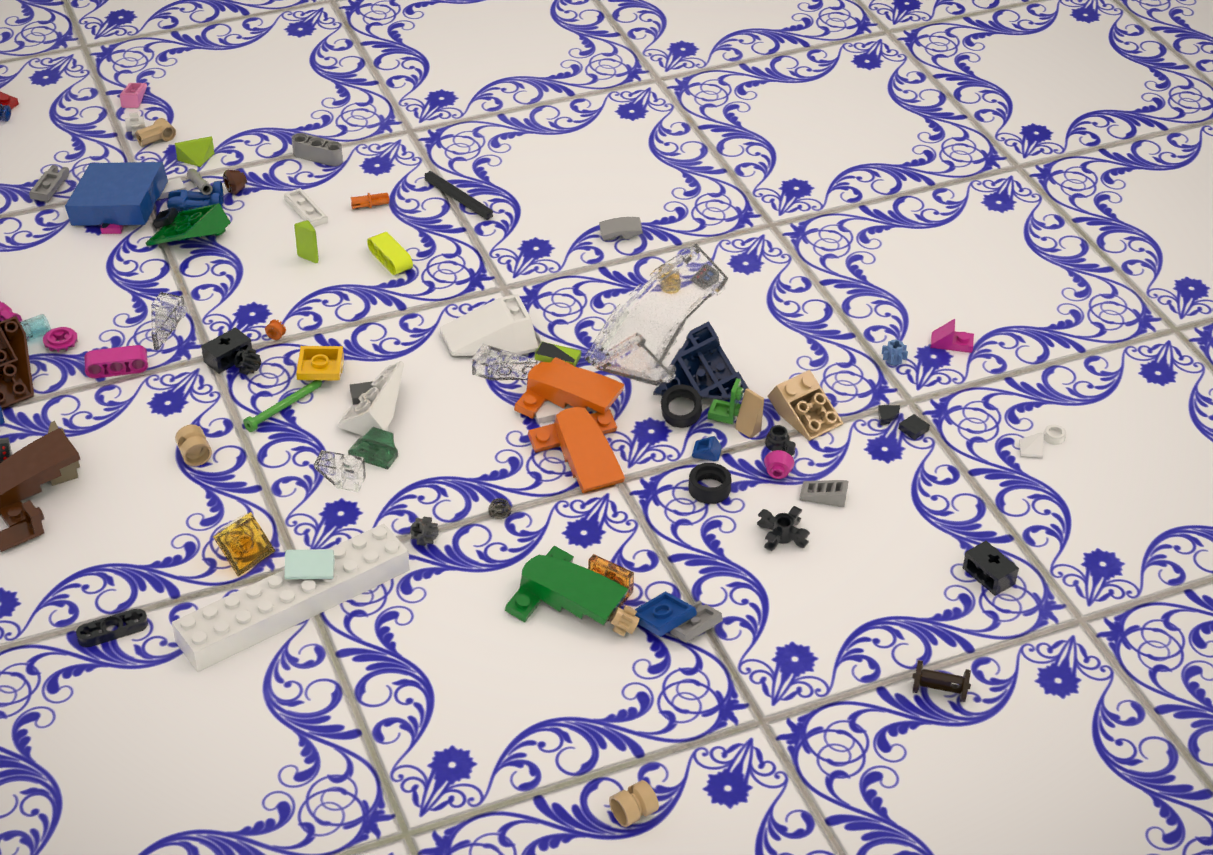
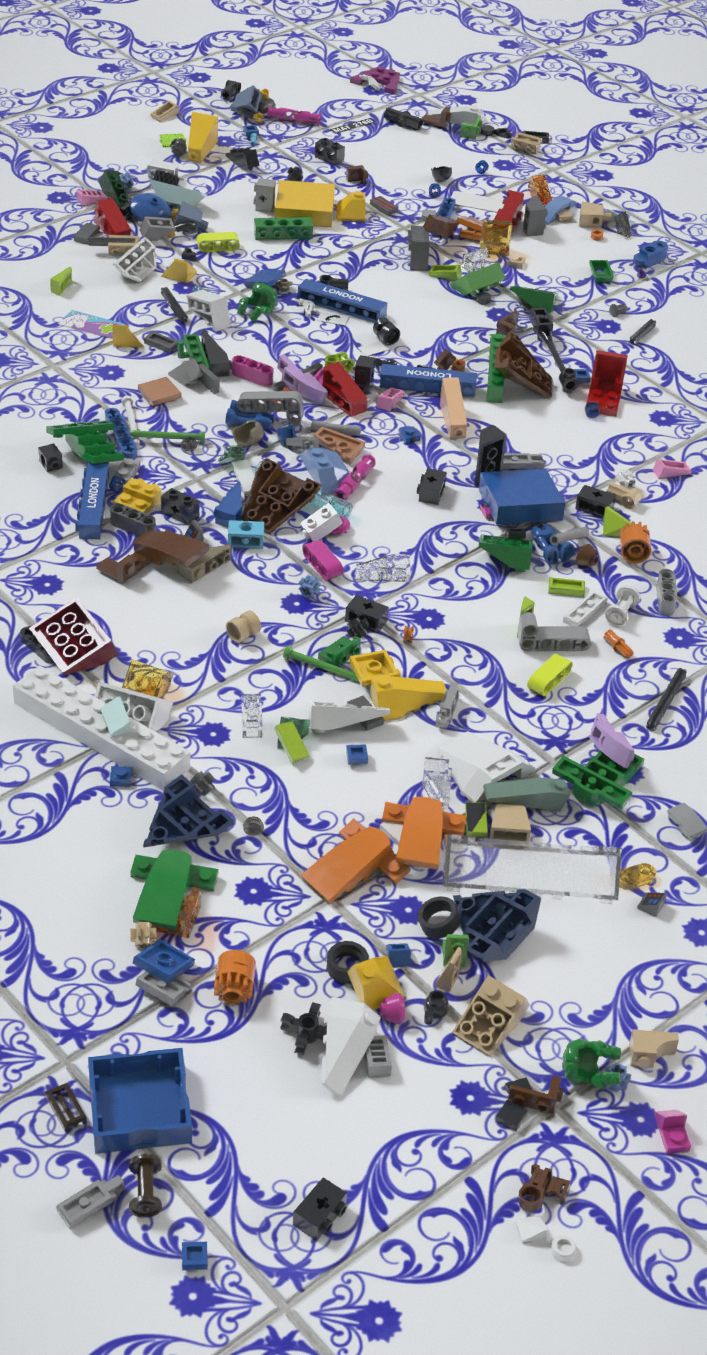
camera: 70 degrees right, 0 degrees up
none -> slope [29,597,119,675]
none -> dark brown tile [45,1083,87,1132]
none -> light grey hinge [56,1175,125,1229]
none -> blue tile [88,1048,192,1154]
none -> white wedge [94,682,173,732]
none -> blue plate [110,766,132,787]
none -> dark blue wedge [143,774,235,848]
none -> blue plate [182,1241,208,1271]
none -> orange gear [214,950,256,1005]
none -> medium azure brick [228,520,264,549]
none -> lime slope [274,721,310,764]
none -> medium blue gear [298,575,321,598]
none -> white brick [300,503,343,542]
none -> green bracket [318,636,361,667]
none -> white wedge [321,997,381,1098]
none -> blue plate [346,744,368,765]
none -> yellow slope [347,956,405,1010]
none -> yellow wedge [370,676,446,721]
none -> black brick [417,468,447,505]
none -> light grey hinge [435,682,459,729]
none -> black slope [474,425,507,487]
none -> sand green wedge [483,777,570,811]
none -> tan torso [489,804,531,844]
none -> reddish brown bracket [508,1076,564,1114]
none -> light grey beam [517,612,592,651]
none -> reddish brown piece [518,1164,571,1212]
none -> lime tile [548,577,585,597]
none -> green slope [552,750,645,810]
none -> green hair [562,1038,621,1089]
none -> black brick [575,485,616,518]
none -> lavender slope [589,713,635,768]
none -> white hose [605,585,641,627]
none -> orange gear [619,521,651,563]
none -> tan arch [629,1029,679,1068]

